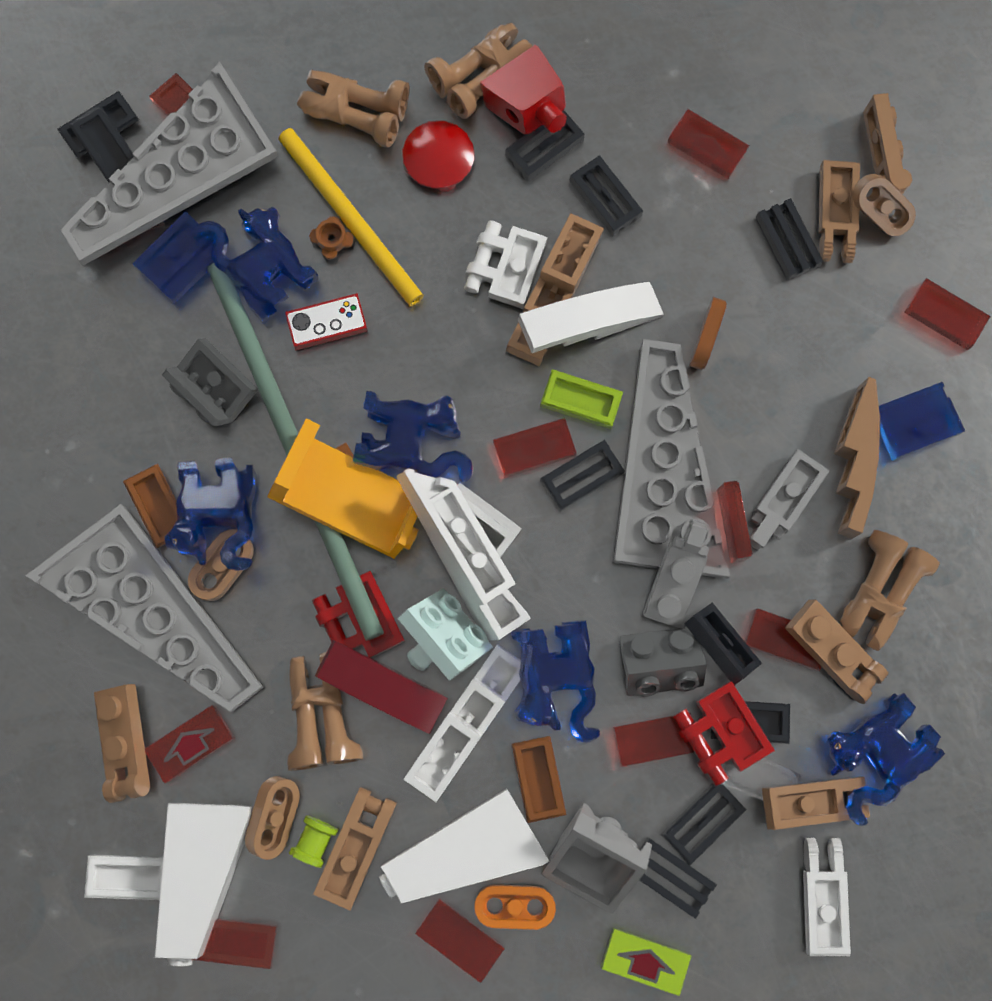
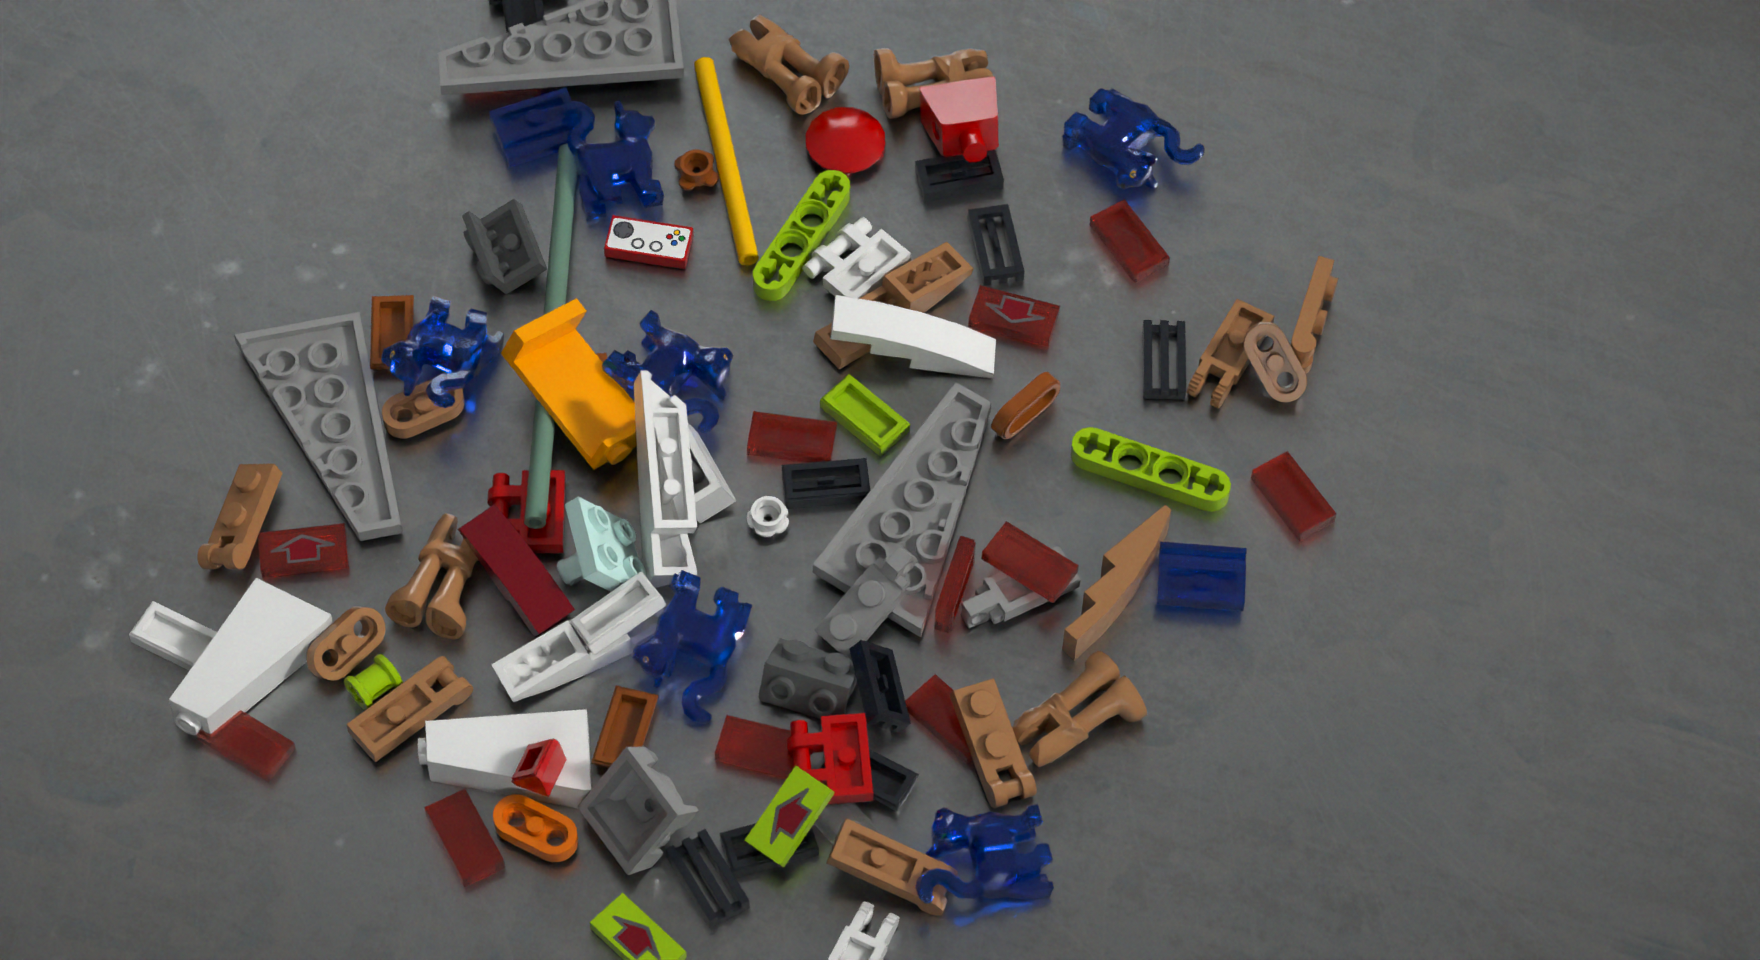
camera: 30 degrees right, 20 degrees down
none -> red slope [511,738,567,797]
none -> white tile [569,571,666,655]
none -> lime tile [744,766,835,867]
none -> white plate [747,496,789,537]
none -> lime beam [753,170,850,301]
none -> clear red tile [968,285,1060,347]
none -> clear red tile [981,521,1079,604]
none -> clear blue animal [1062,88,1205,189]
none -> lime beam [1070,427,1231,512]

